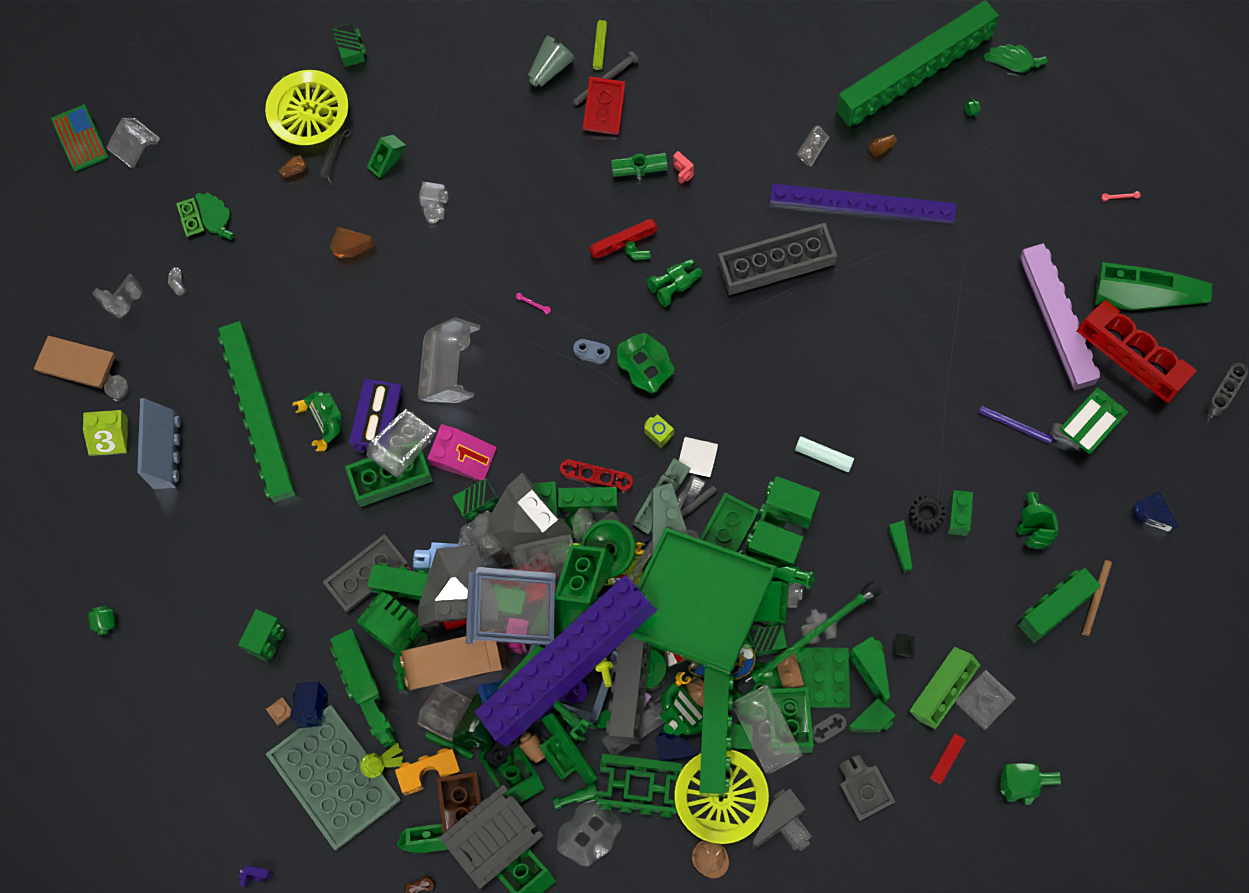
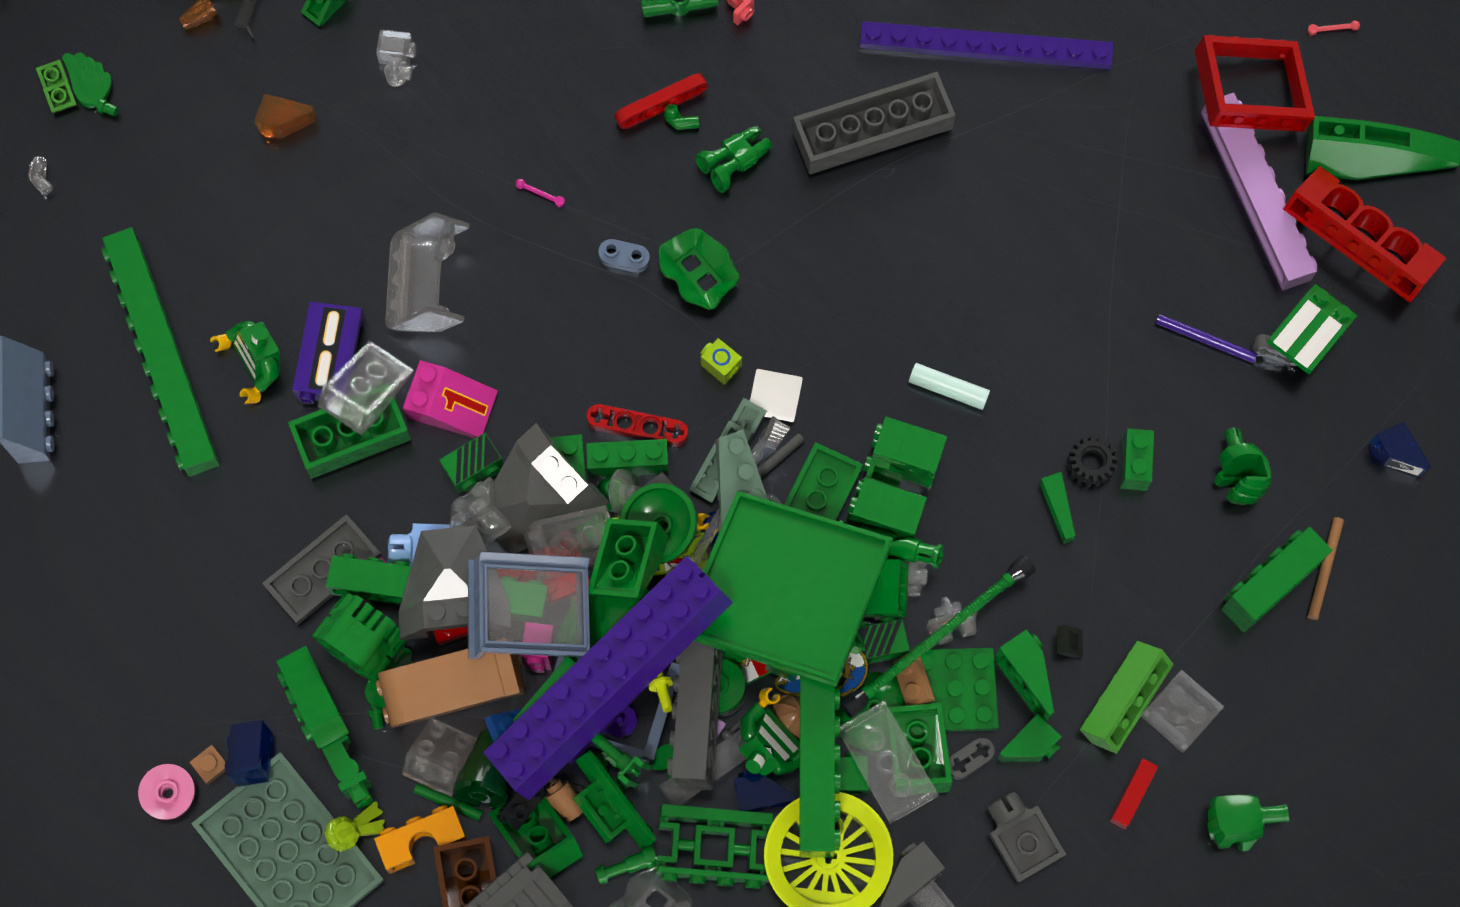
camera: 10 degrees left, 0 degrees up
green brick [238,609,285,662] -> none
none -> bright pink dish [138,764,195,820]
none -> red window [1194,35,1315,132]

